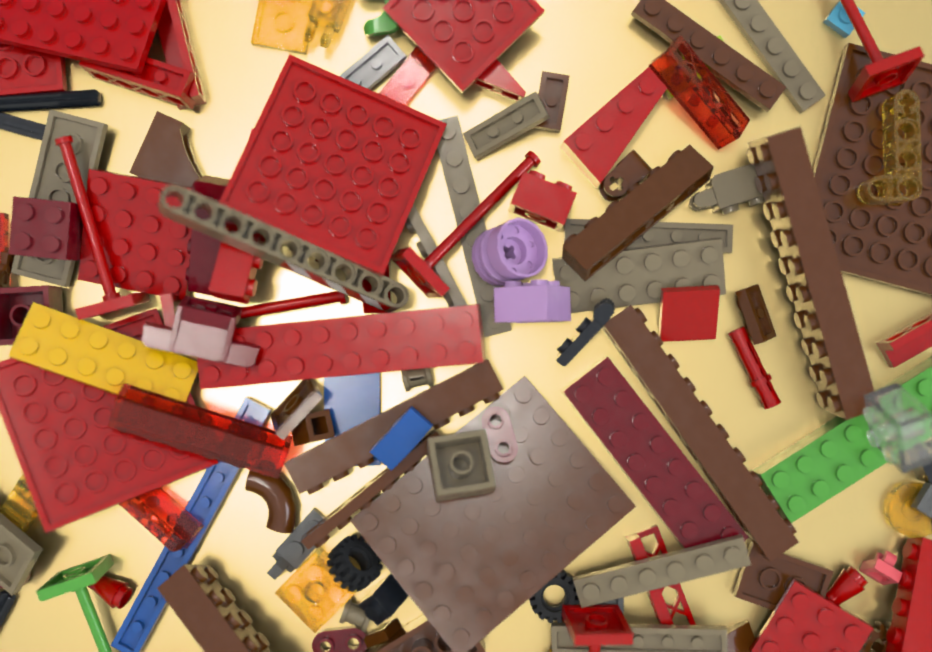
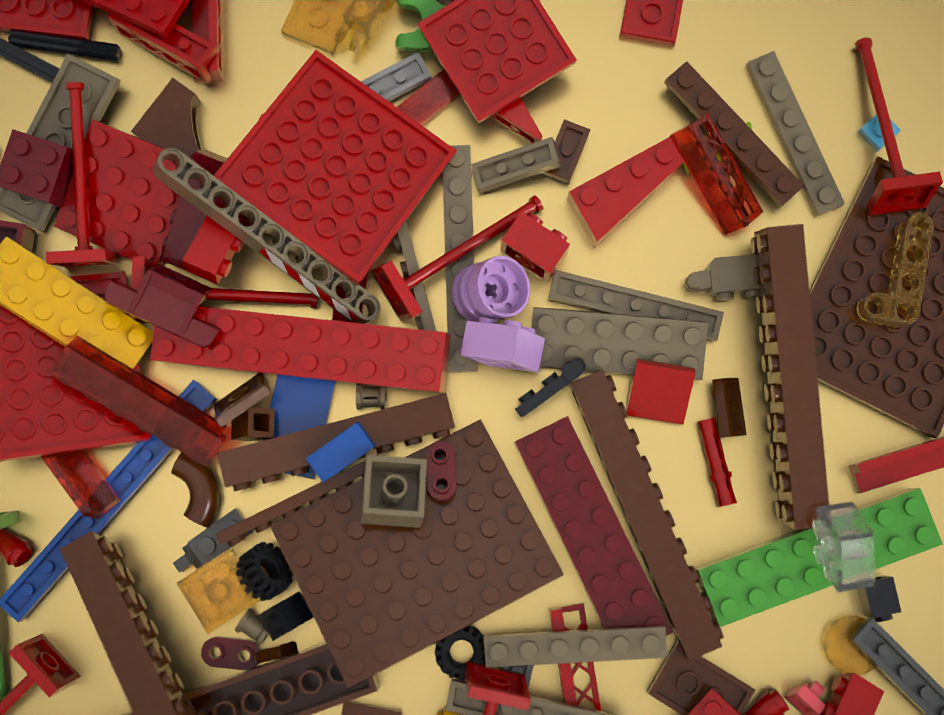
camera: 10 degrees right, 5 degrees down
reddish brown brick [562,145,714,281] -> none
reddish brown piece [599,149,653,202] -> none

